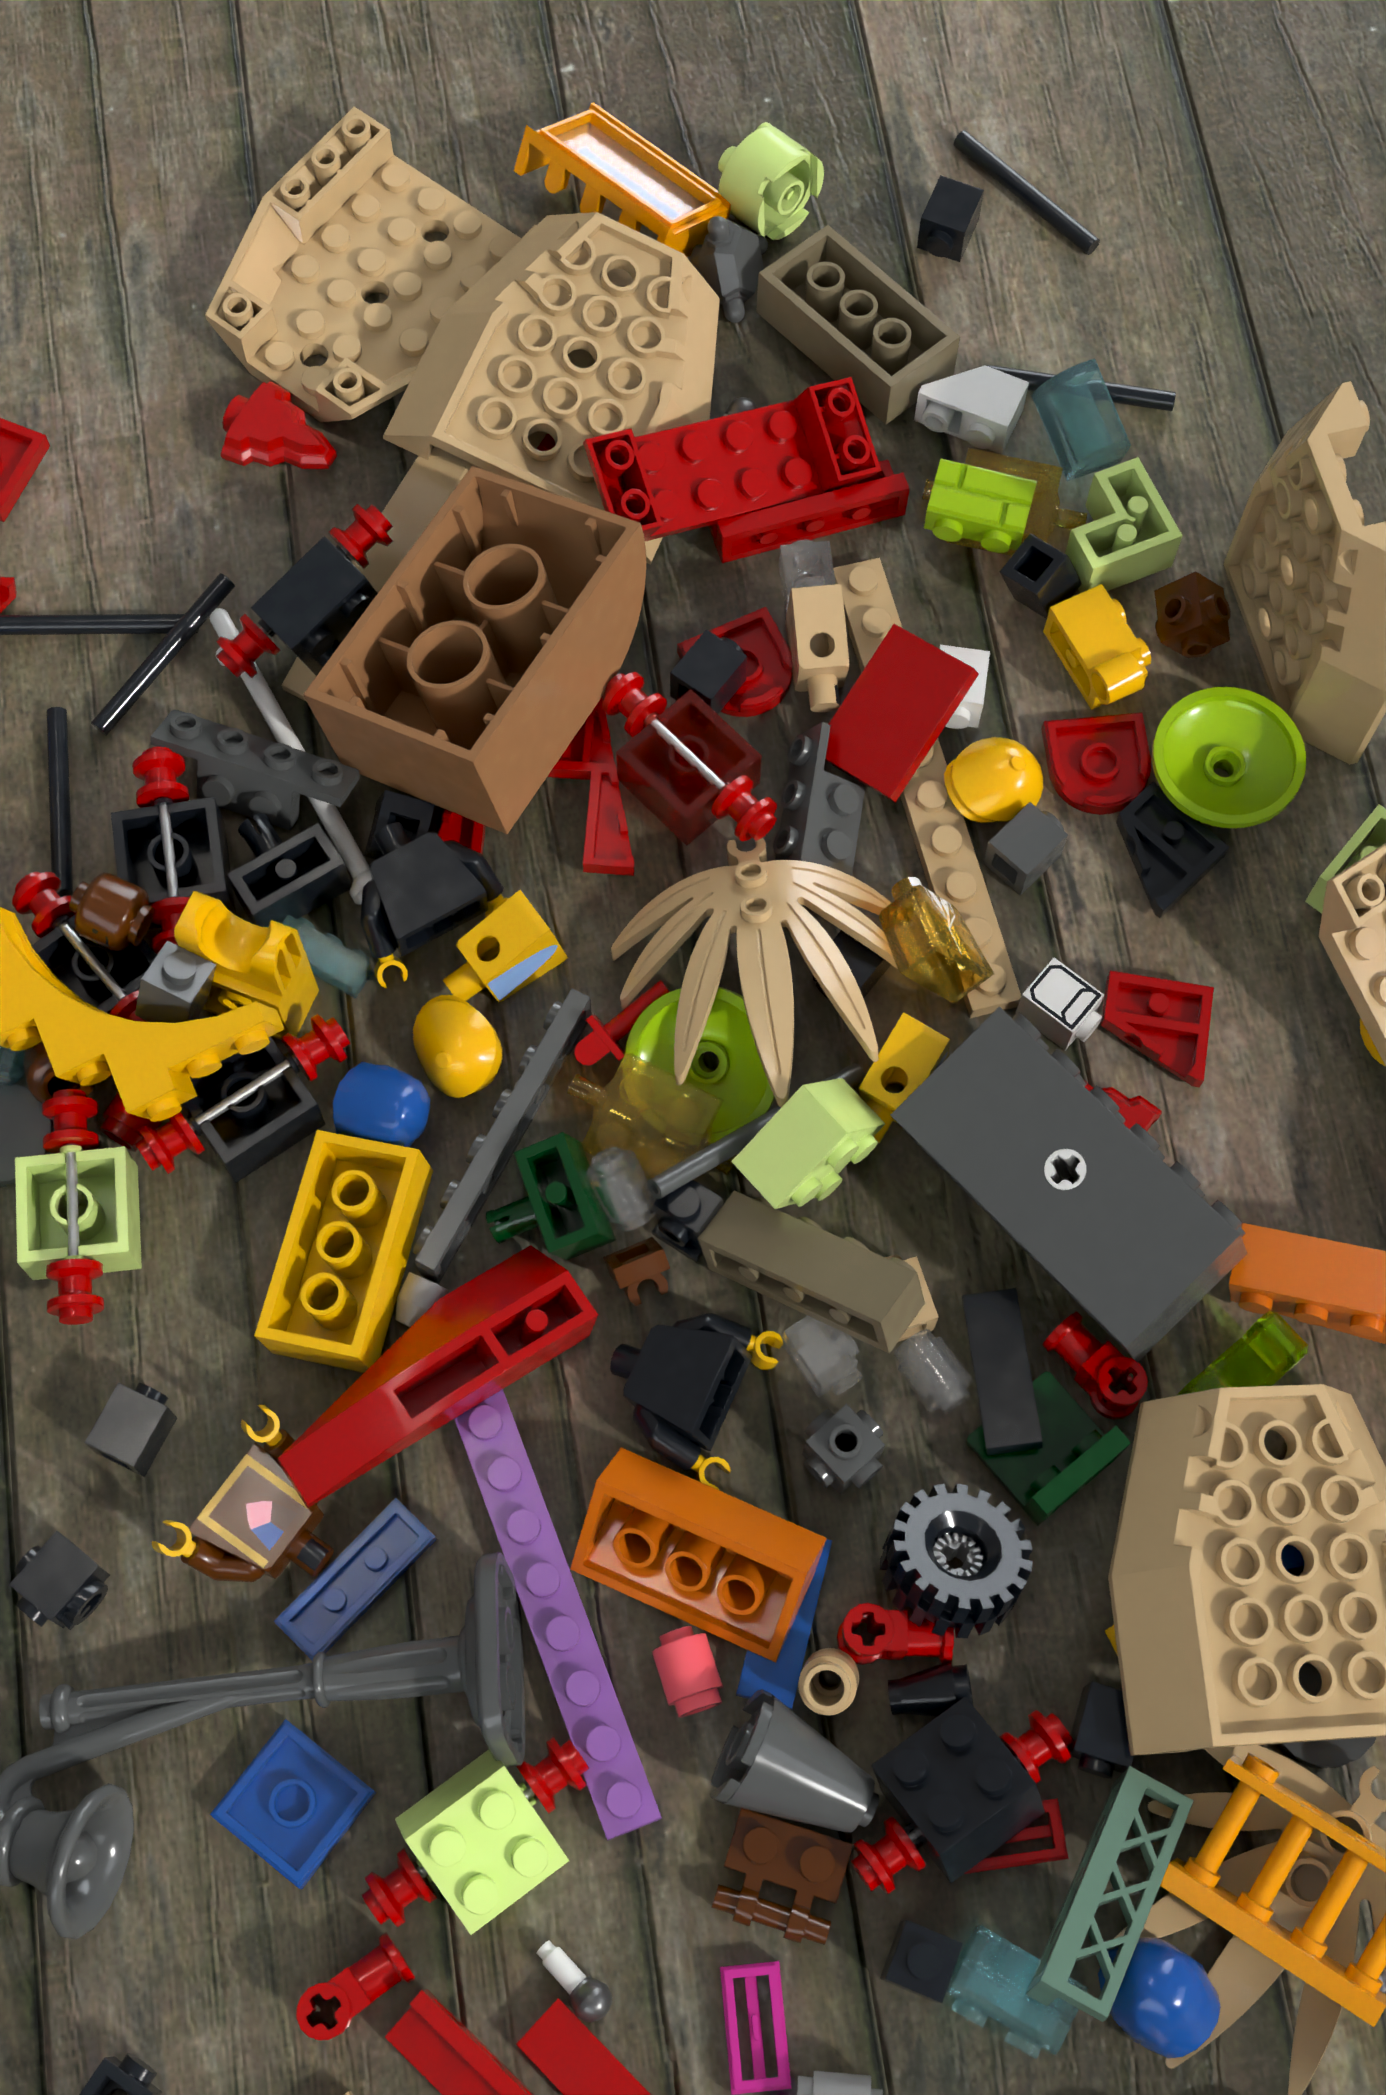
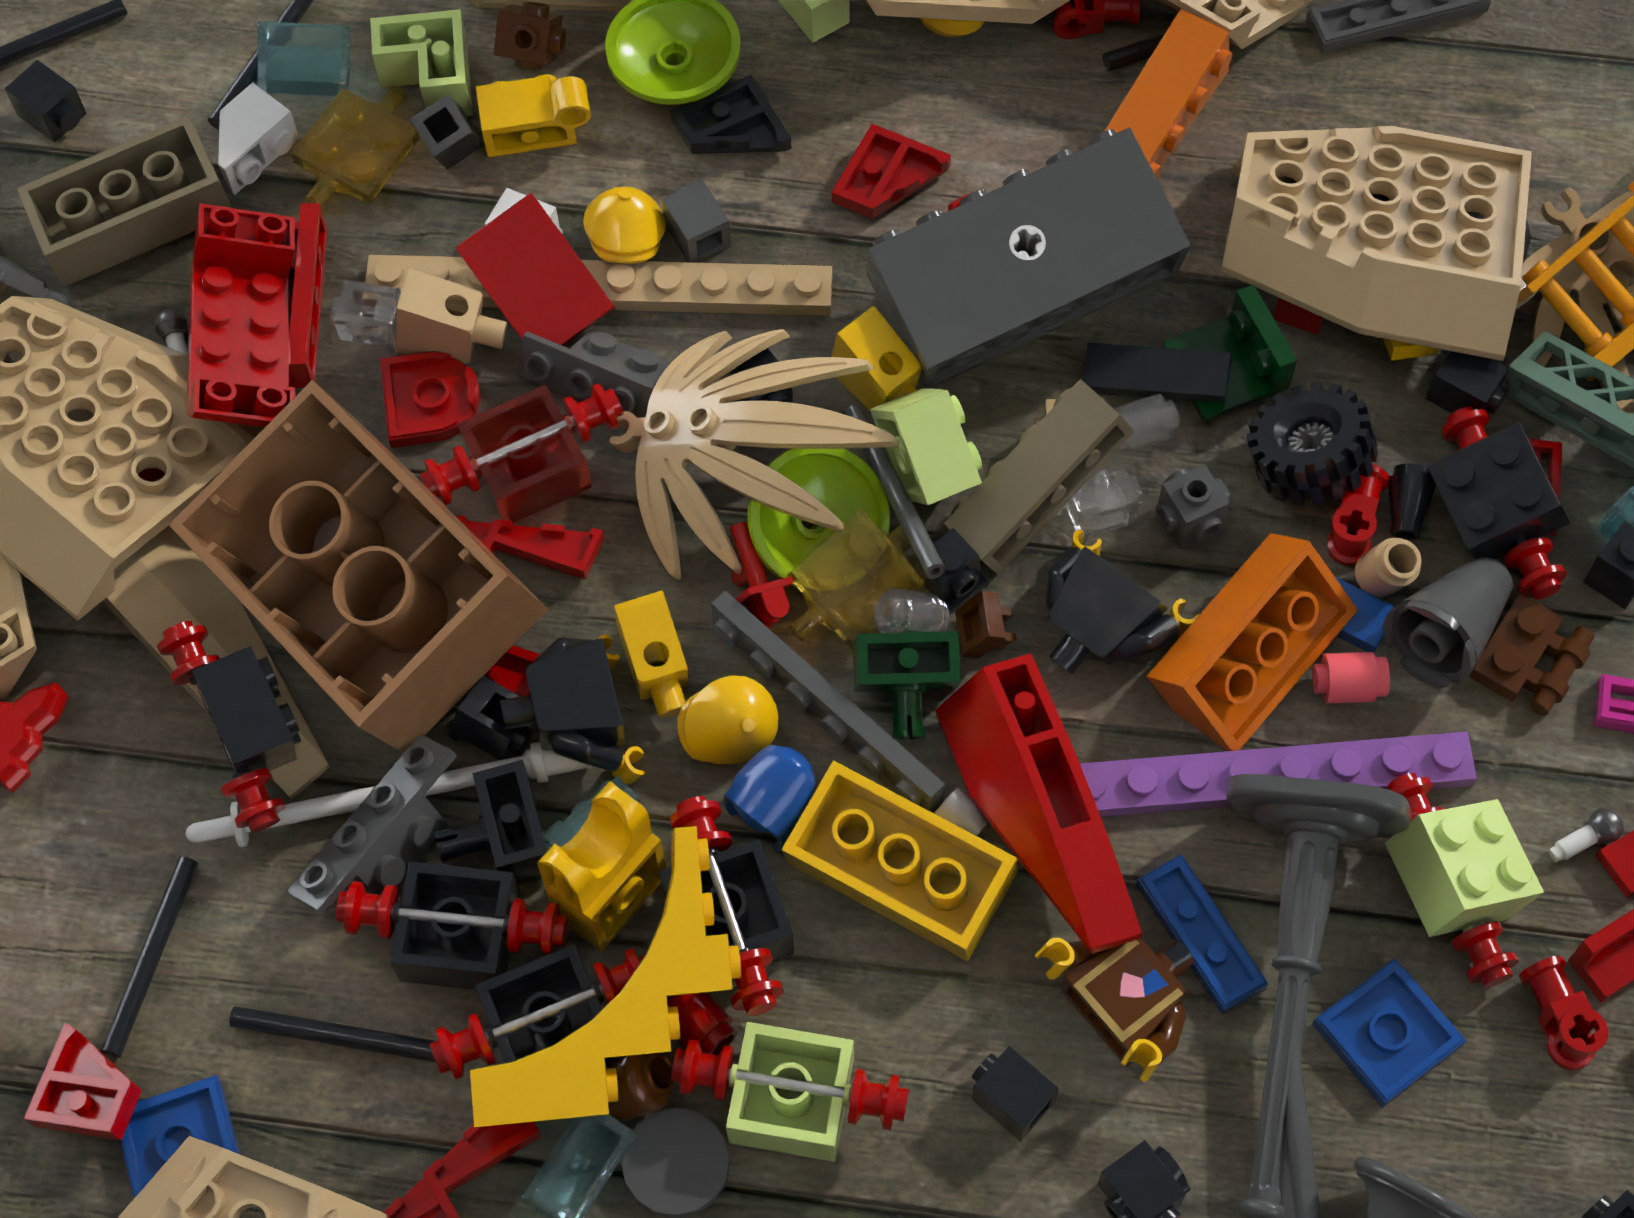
camera: 70 degrees left, 5 degrees down
reddish brown head [69,873,155,951] -> none
black bar [91,573,235,736] -> none
dark grey brick [135,941,216,1023] -> none
black brick [670,629,747,723] -> none
clear yellow torso [879,877,994,1004] -> none
lime brick [924,458,1037,553] -> none
white brick [1015,958,1104,1051] -> none
red tile [1041,712,1151,815] -> none
red connector [1042,1311,1148,1420] -> none
clear neon green animal [1177,1311,1308,1396] -> none

